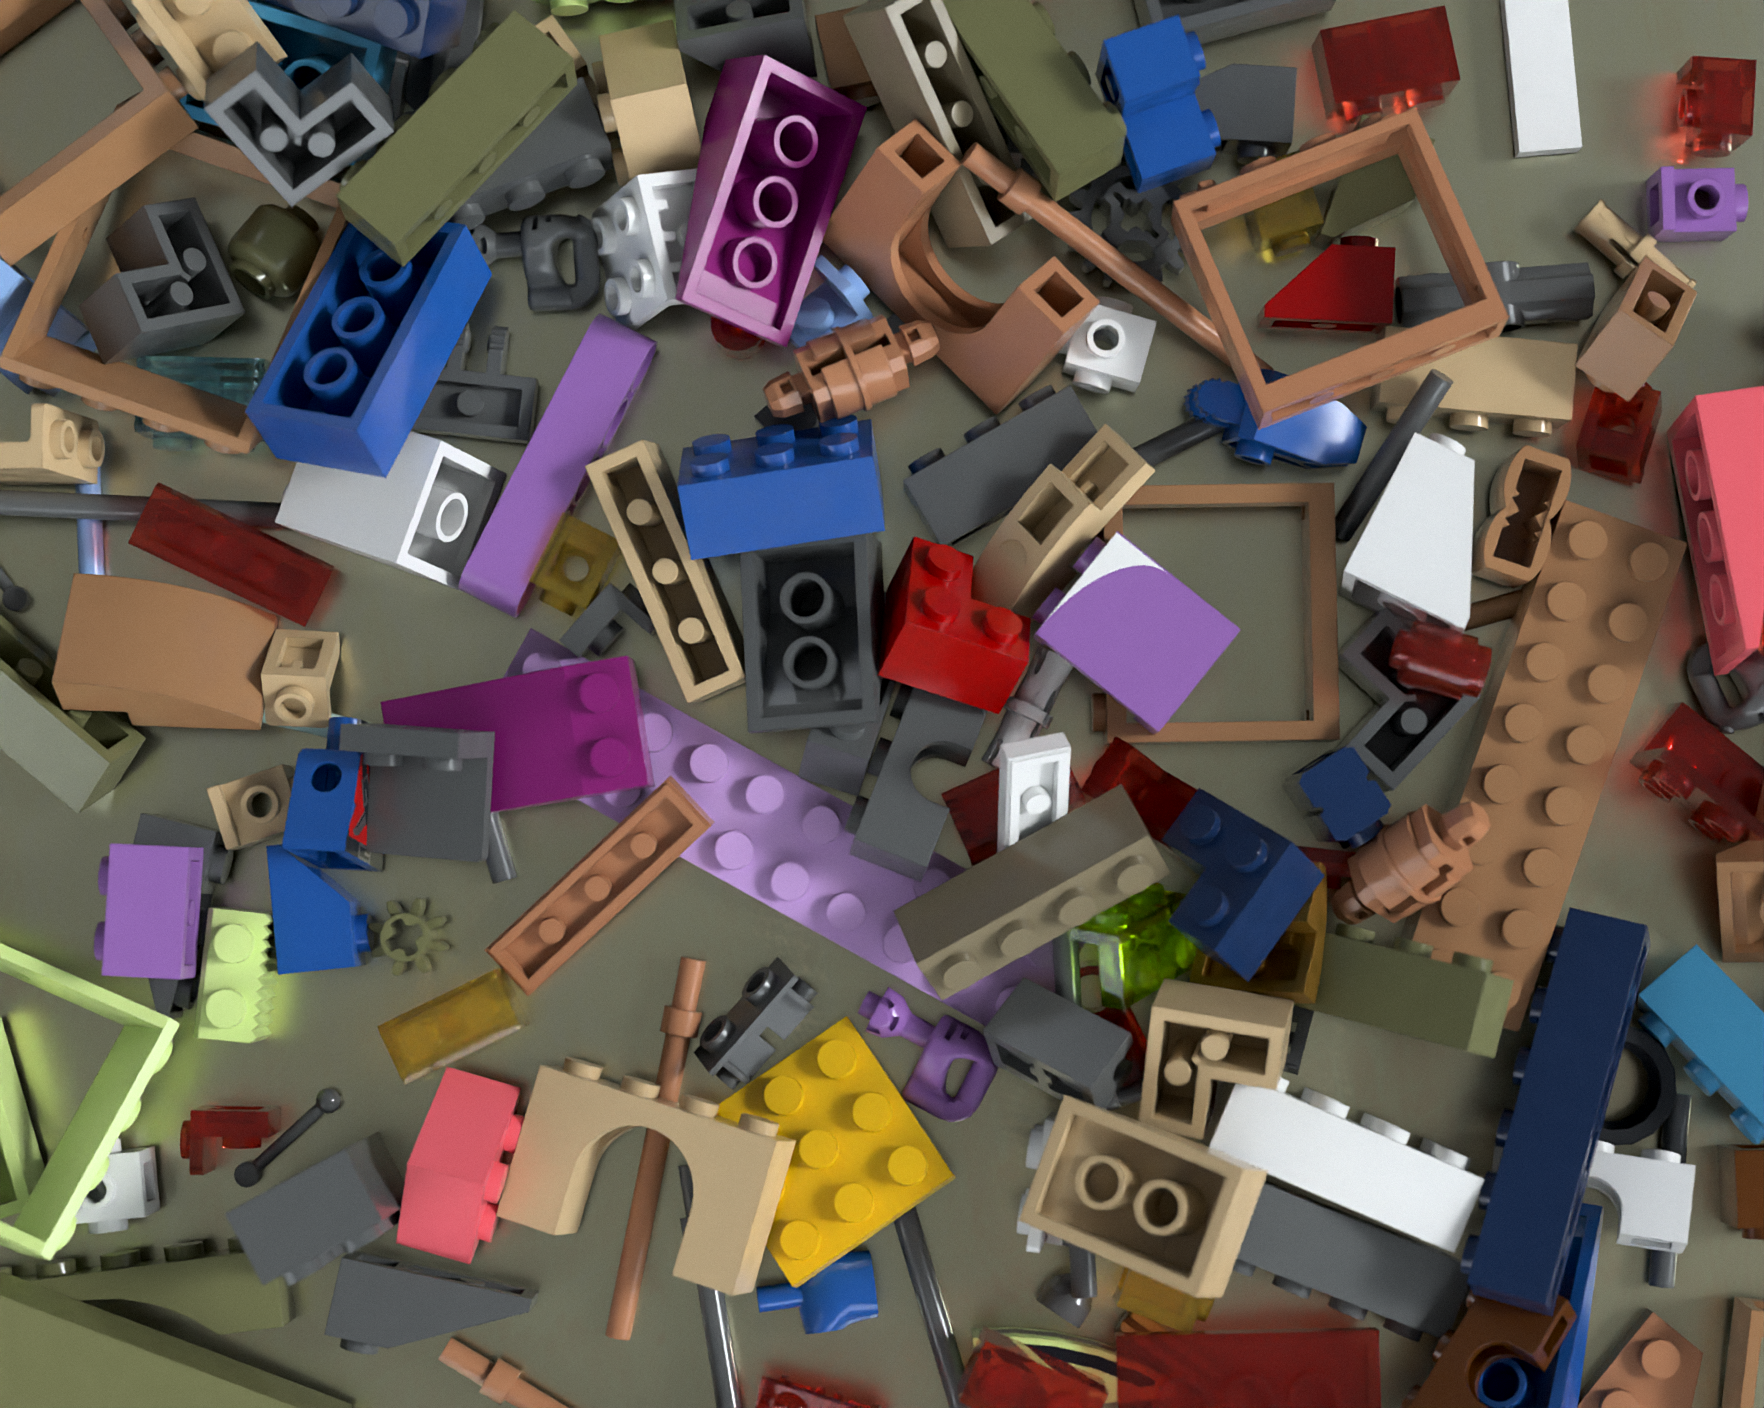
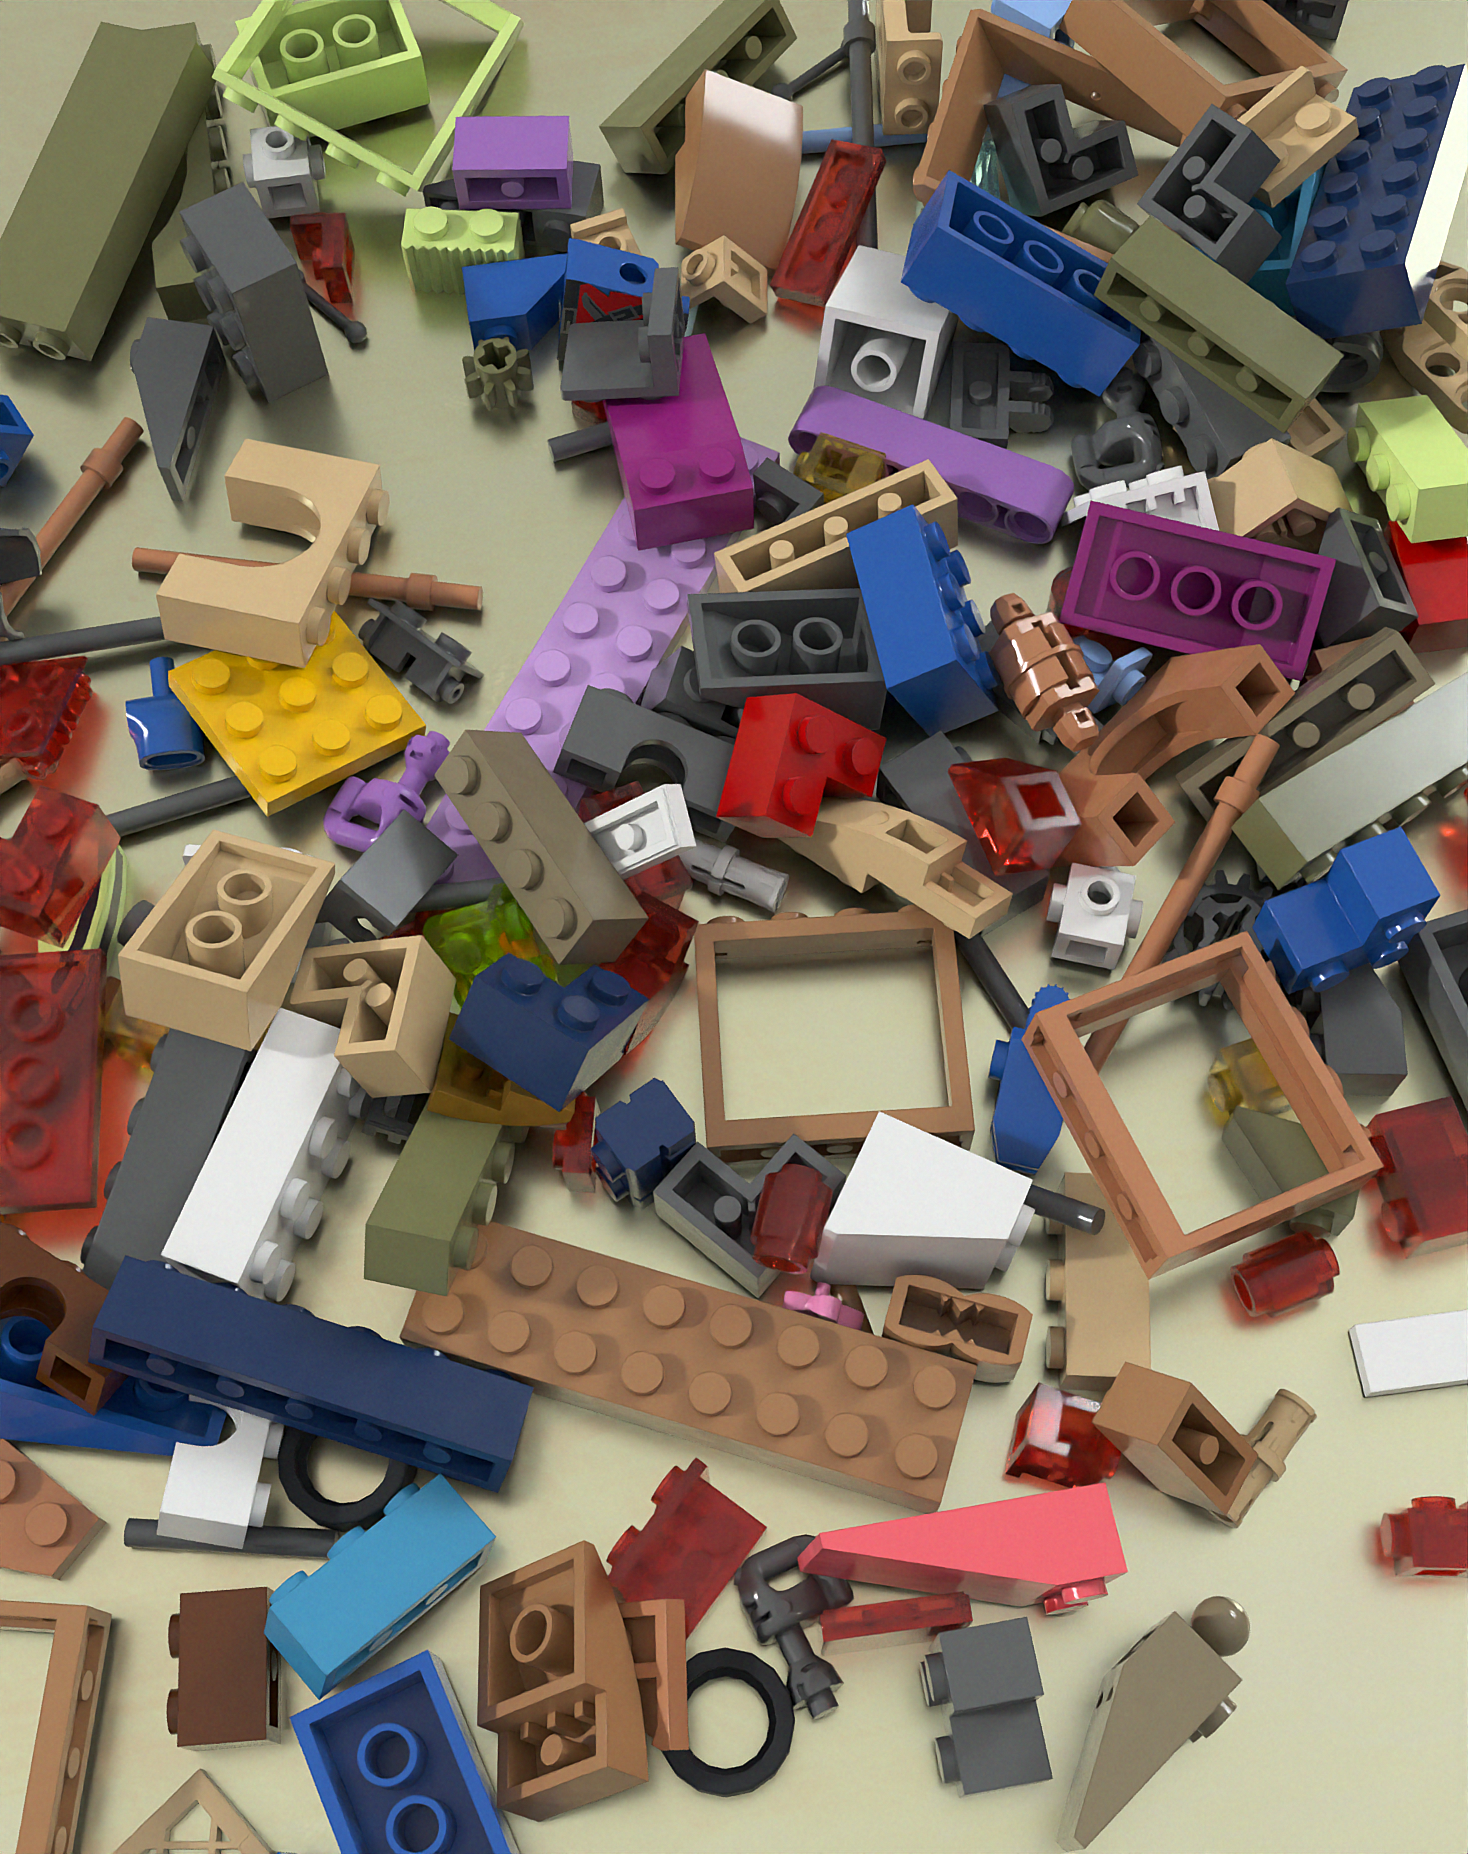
camera: 85 degrees right, 20 degrees down
clear yellow brick [377,968,530,1085] -> none
coral brick [396,1067,525,1264] -> none
nougat tile [485,776,715,996] -> none
medium lavender panel [1032,531,1241,735] -> none
red slope [1257,236,1396,334] -> none
nougat piece [1331,801,1491,925] -> none
dark grey piece [1393,261,1595,333] -> none
medium lavender brick [1646,166,1748,242] -> none
none -> bright pink piece [782,1282,864,1331]
none -> clear red slope [947,757,1082,876]
none -> clear red brick [1230,1230,1340,1318]

